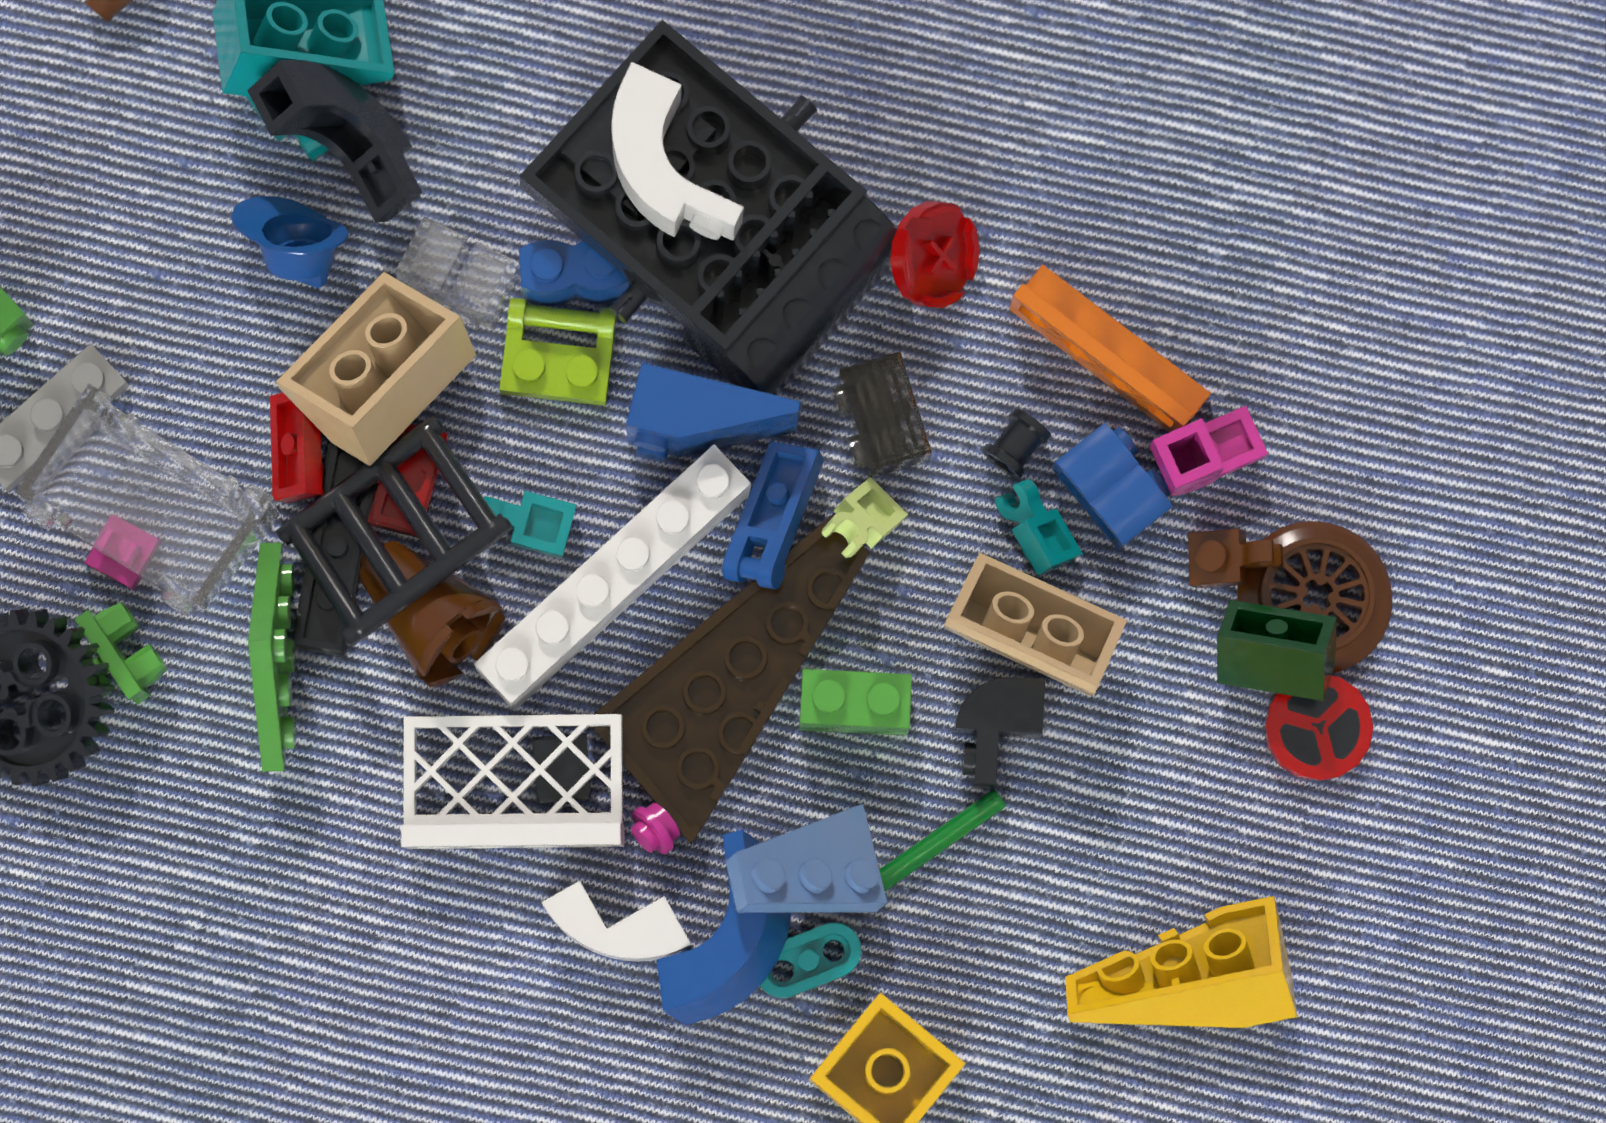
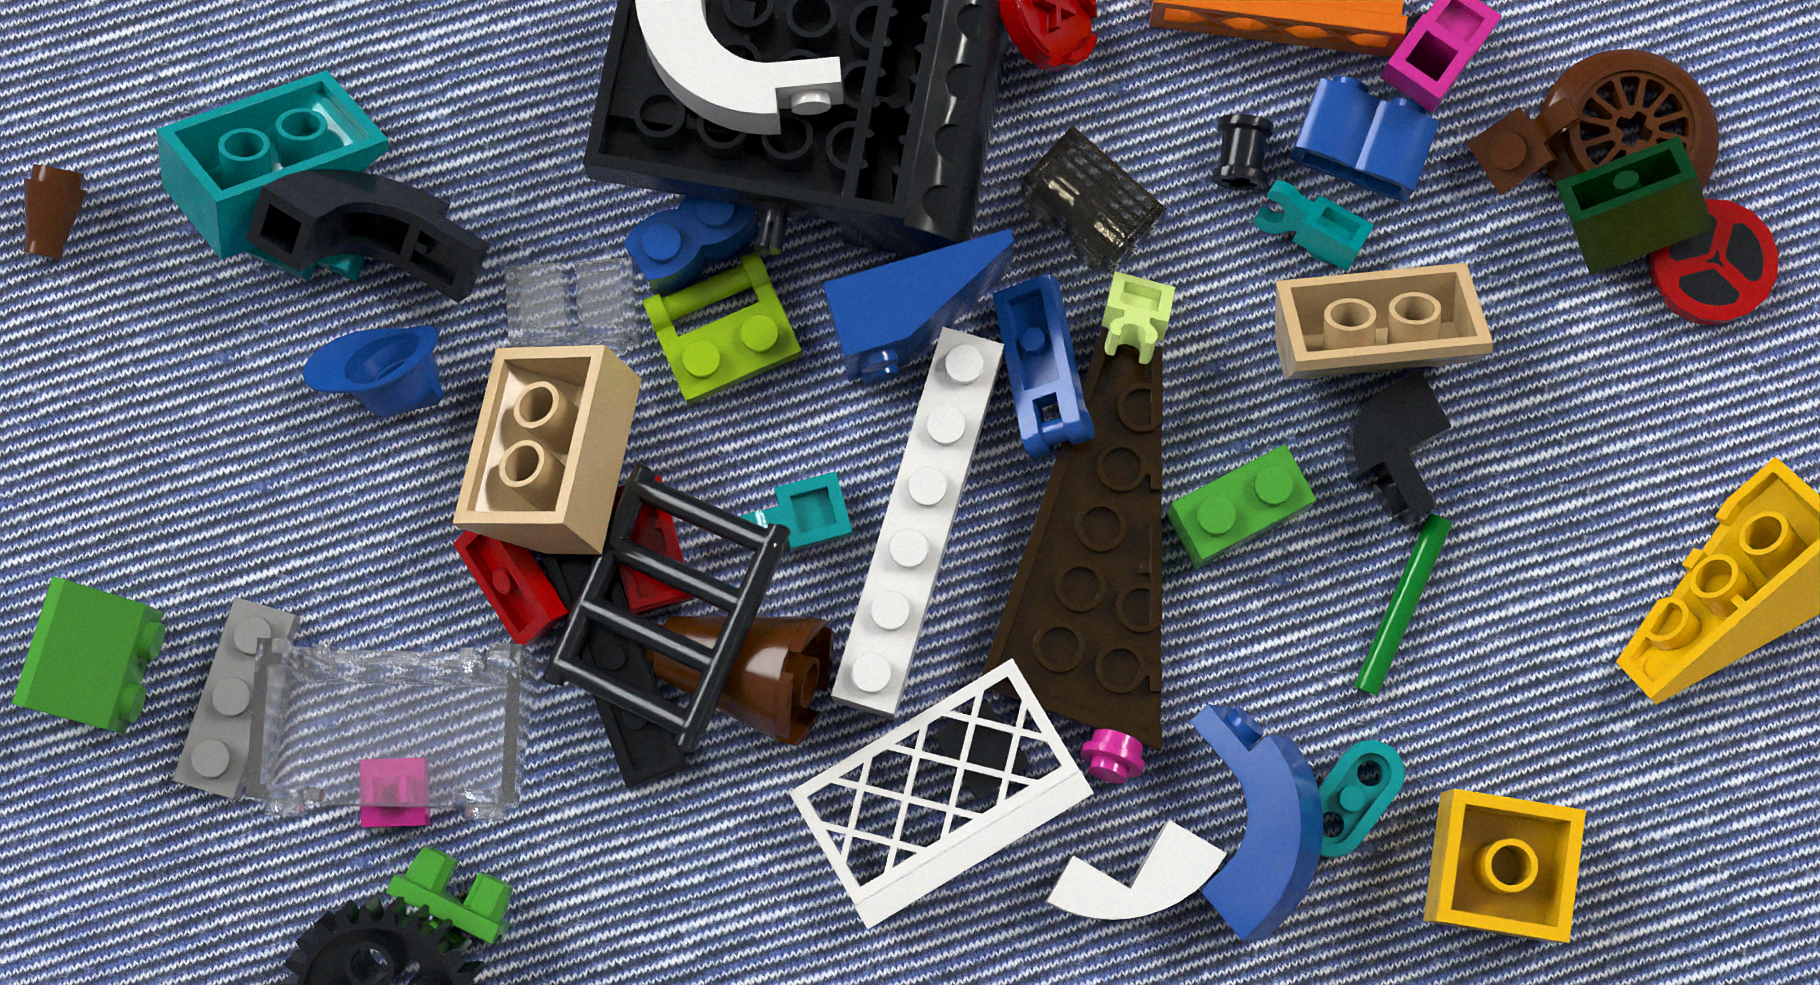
camera: 20 degrees left, 0 degrees up
bright green plate [248,543,296,772] -> none
medium blue wing [726,804,888,913] -> none

